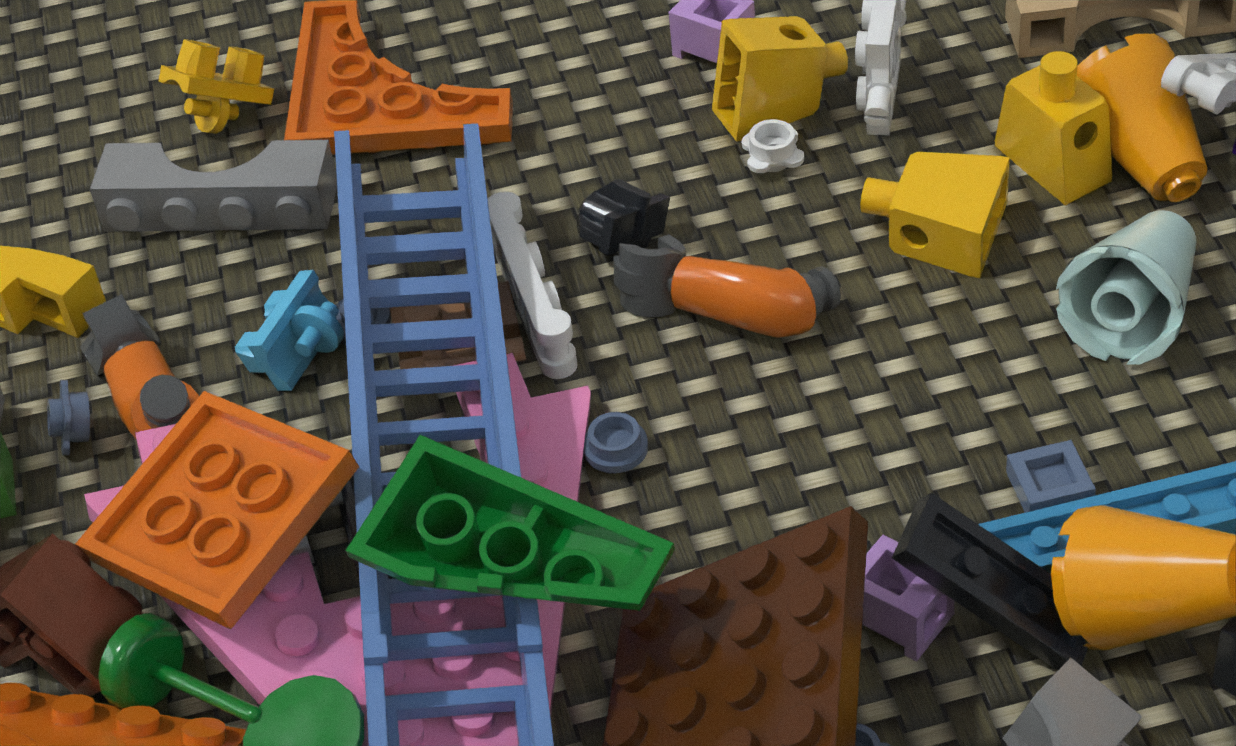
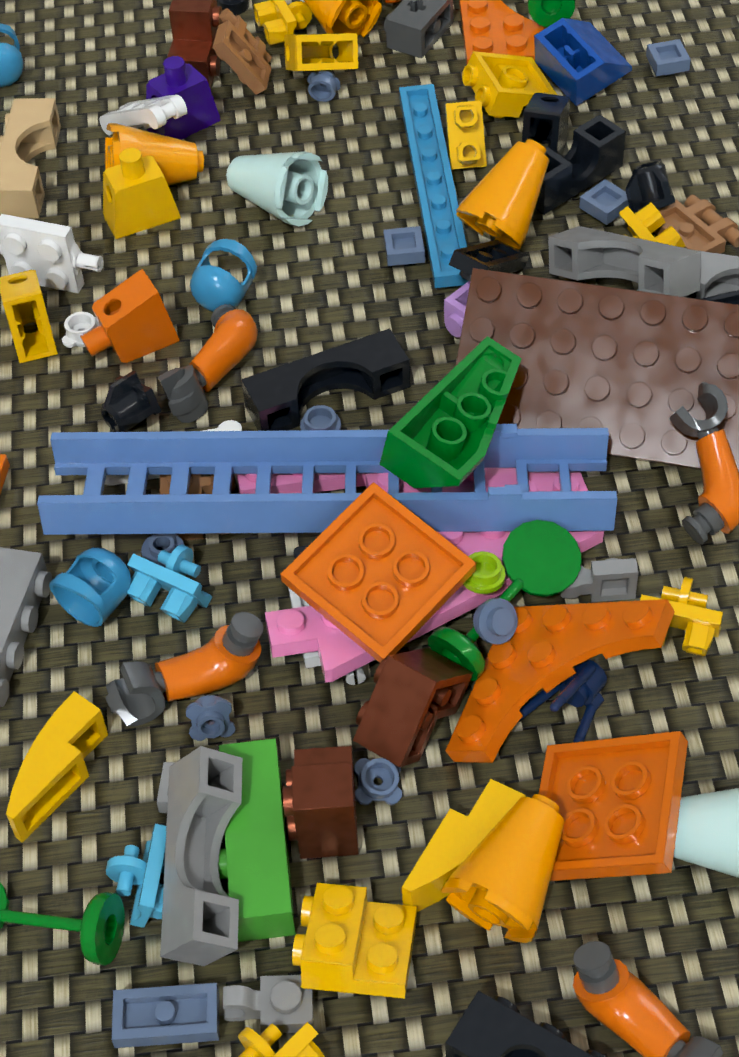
camera: 85 degrees left, 5 degrees up
yellow torso [860,152,1010,278] -> none
none -> dark azure helmet [49,548,132,627]
none -> orange torso [80,269,180,363]
none -> dark azure helmet [190,239,257,312]
none -> black arch [241,328,411,431]
none -> lime plate [463,551,506,594]
none -> sand blue plate [473,598,518,644]

